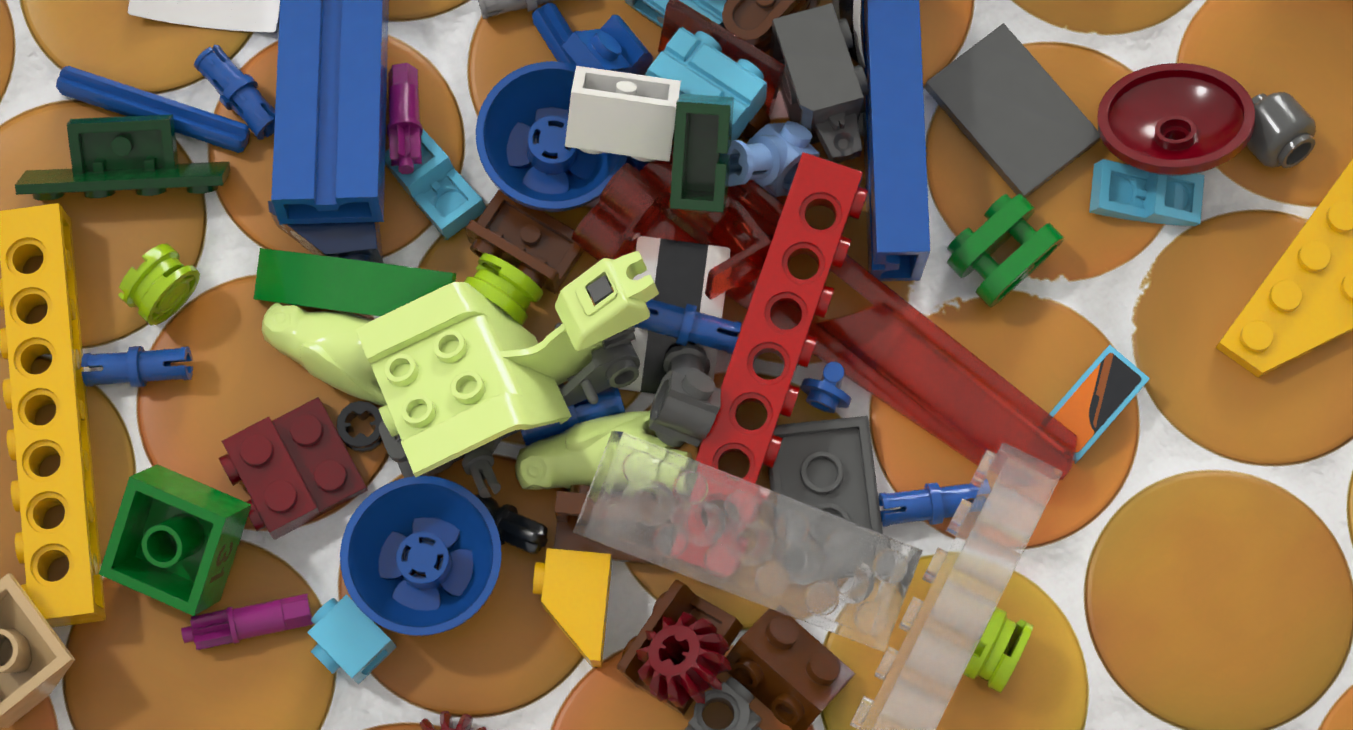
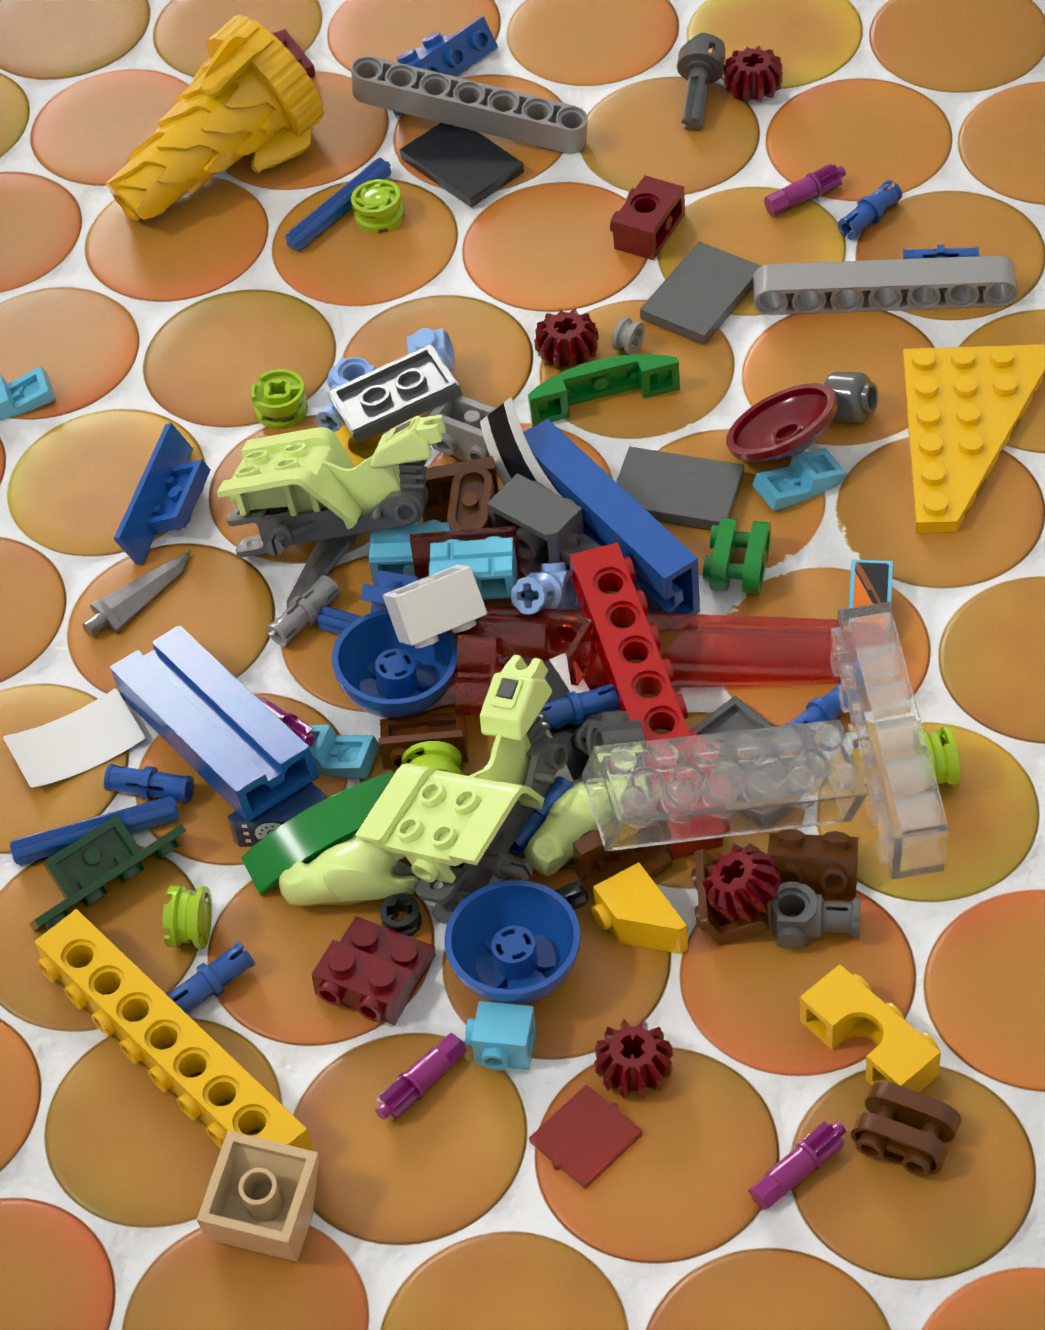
camera: 30 degrees left, 25 degrees down
green brick [99,464,252,616] -> none
dark green piece [670,94,734,212] -> none
blue plate [800,362,852,413] -> none

